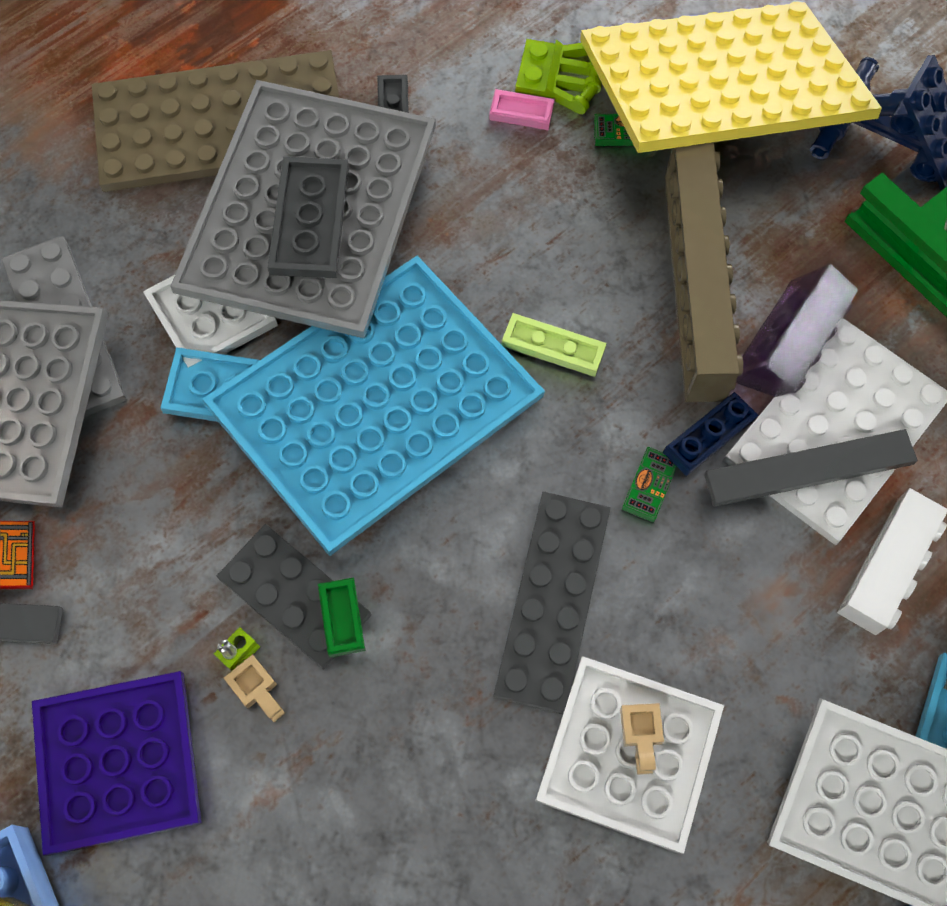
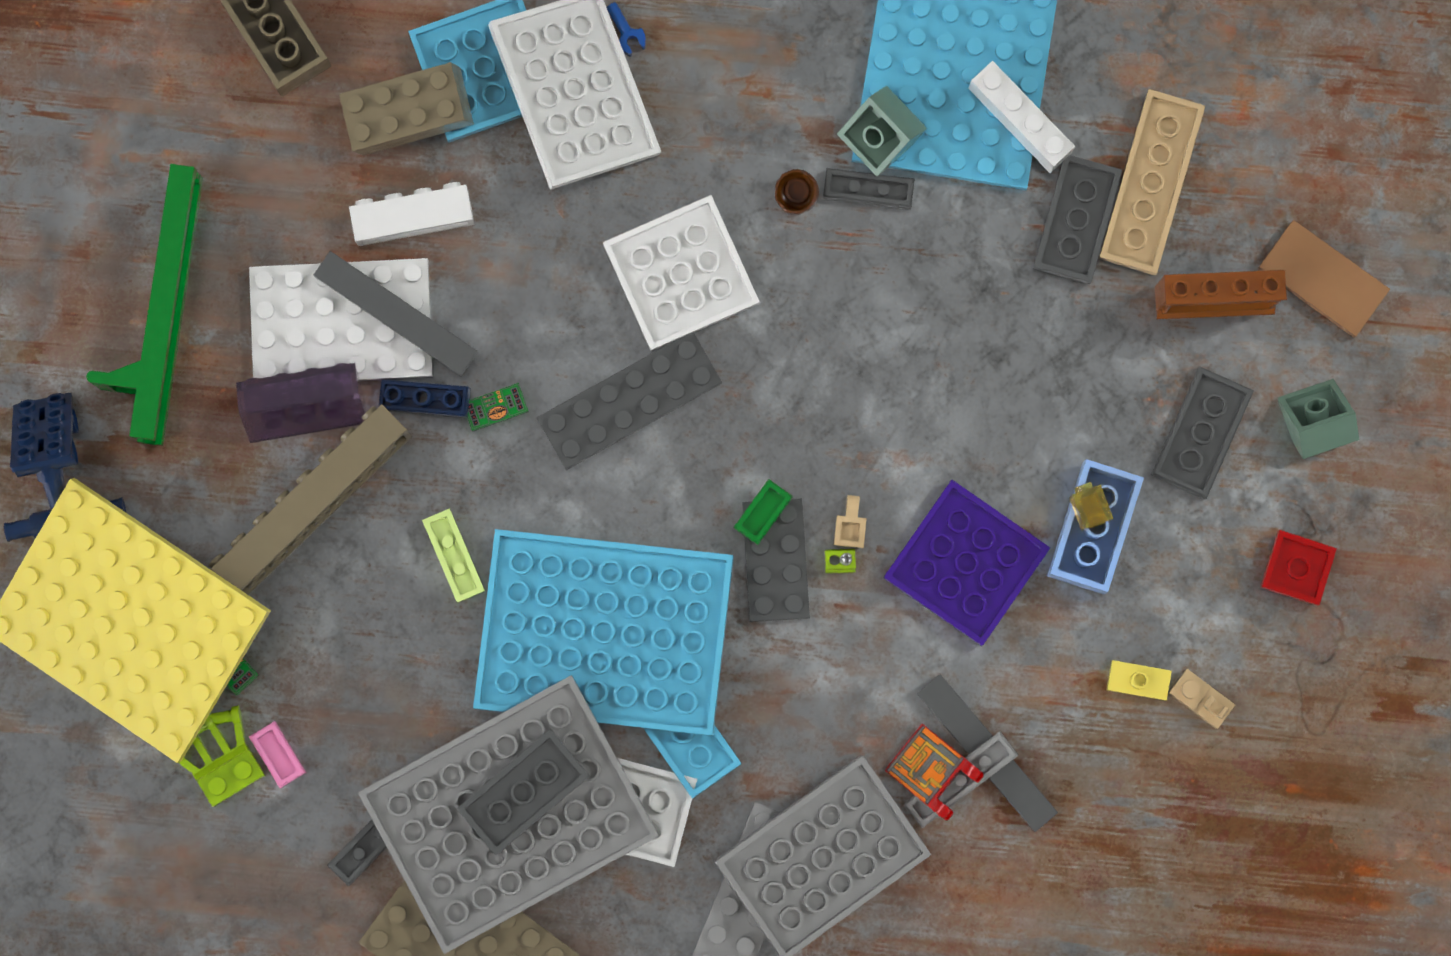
camera: 135 degrees left, 15 degrees up
tan plate [620,703,664,775] -> none

